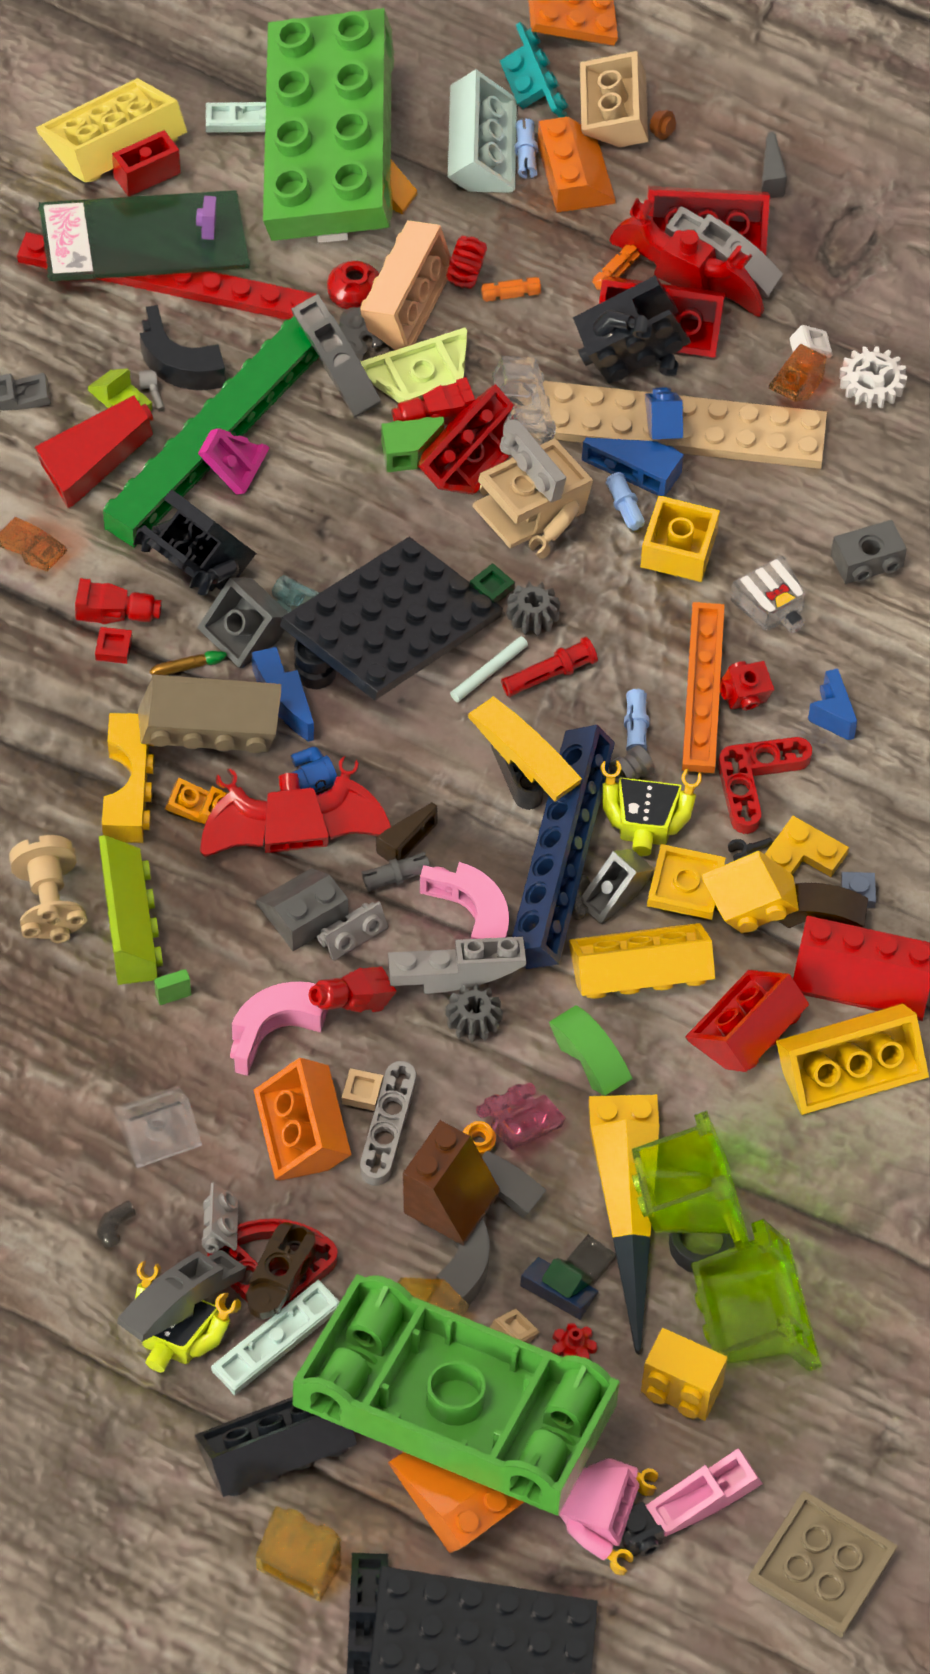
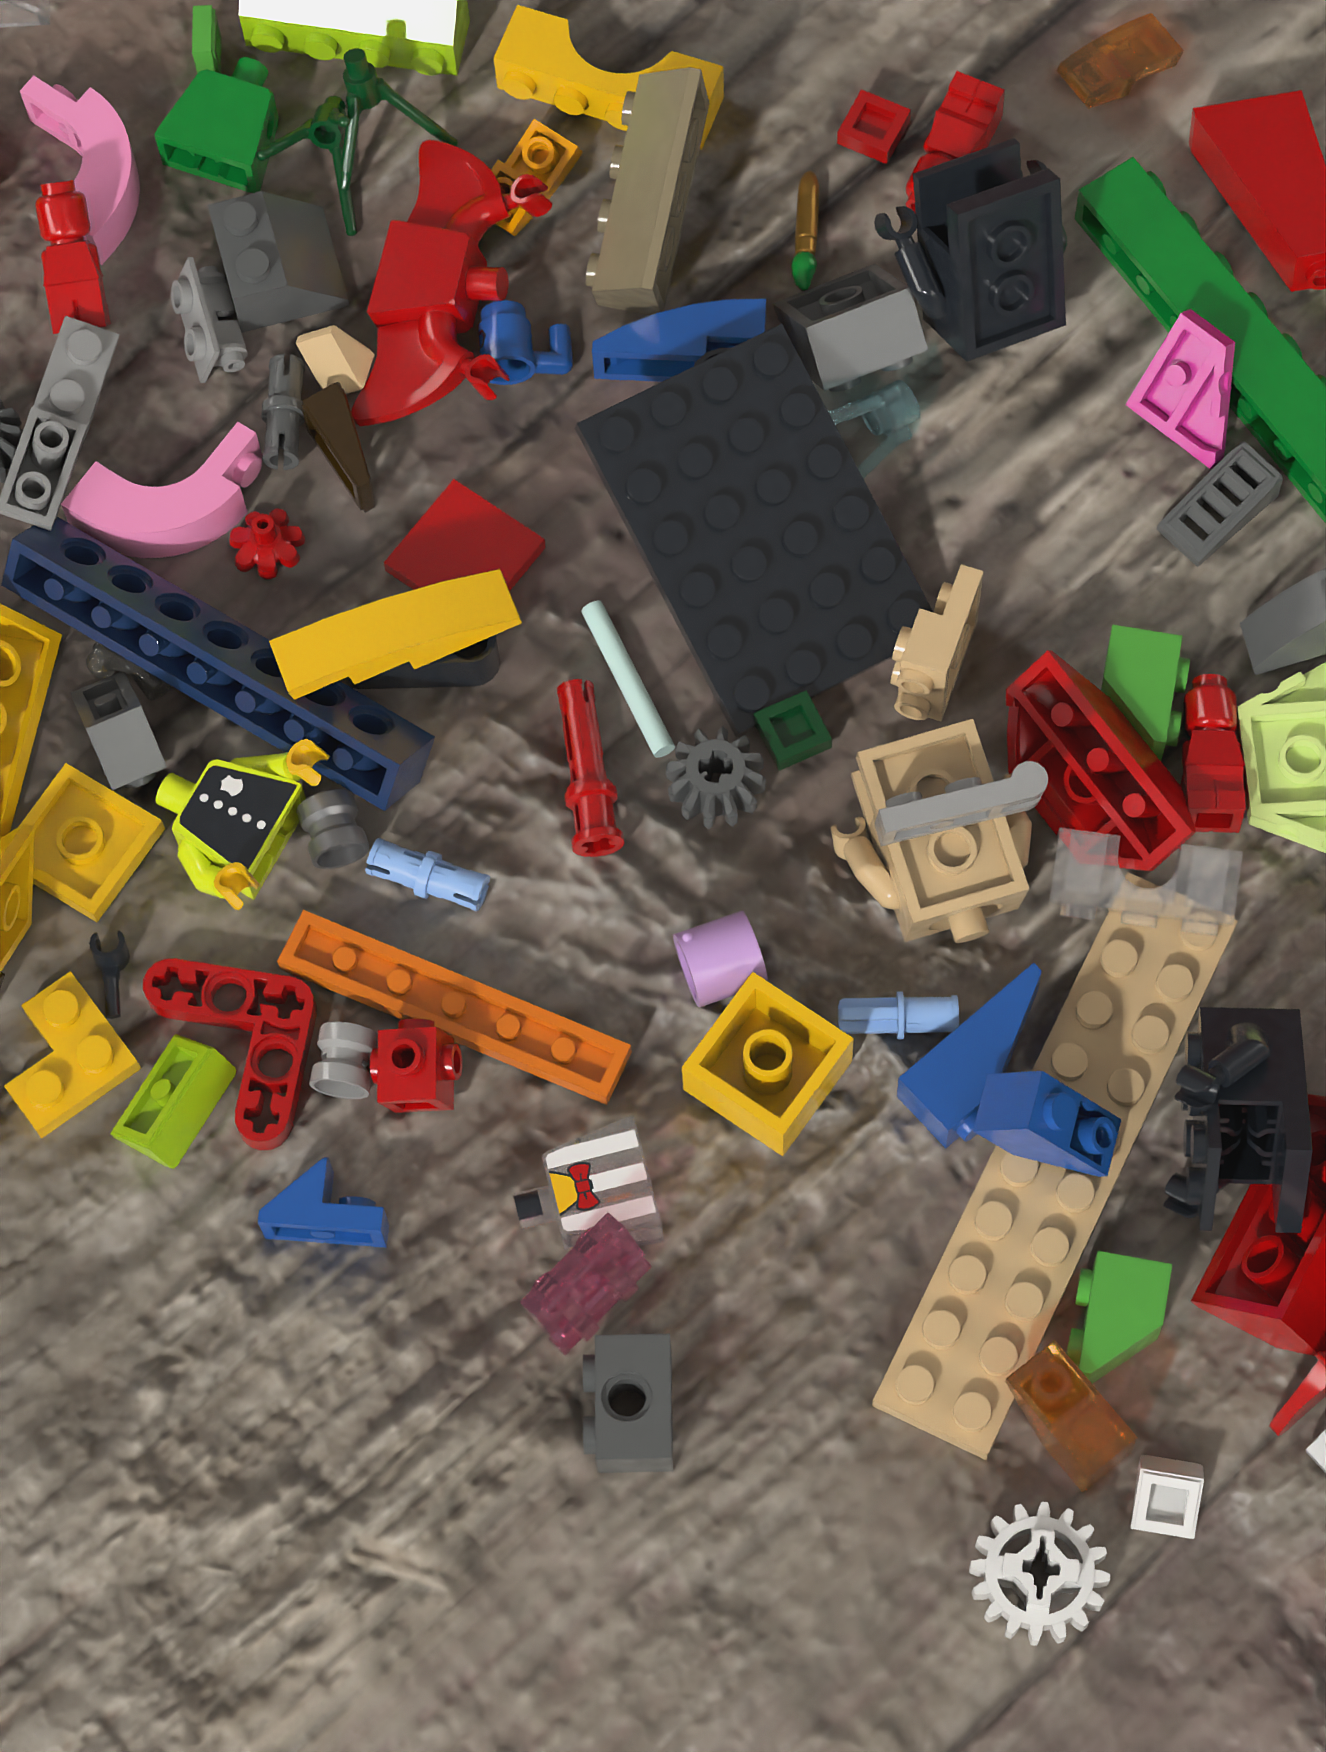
camera: 115 degrees right, 10 degrees up
none -> lime slope [110,1034,236,1169]
none -> green torso [154,57,279,193]
none -> red plant [229,508,305,579]
none -> dark green plant [257,96,357,237]
none -> tan slope [296,325,375,394]
none -> light grey wheel [309,1022,378,1099]
none -> dark green plant [339,48,458,191]
none -> red tile [384,479,546,591]
none -> clear pink plate [520,1212,652,1356]
none -> lavender piece [673,911,768,1007]
none -> tan plate [890,564,983,721]
none -> bright green slope [1065,1251,1172,1388]
none -> dark grey slope [1157,441,1283,567]

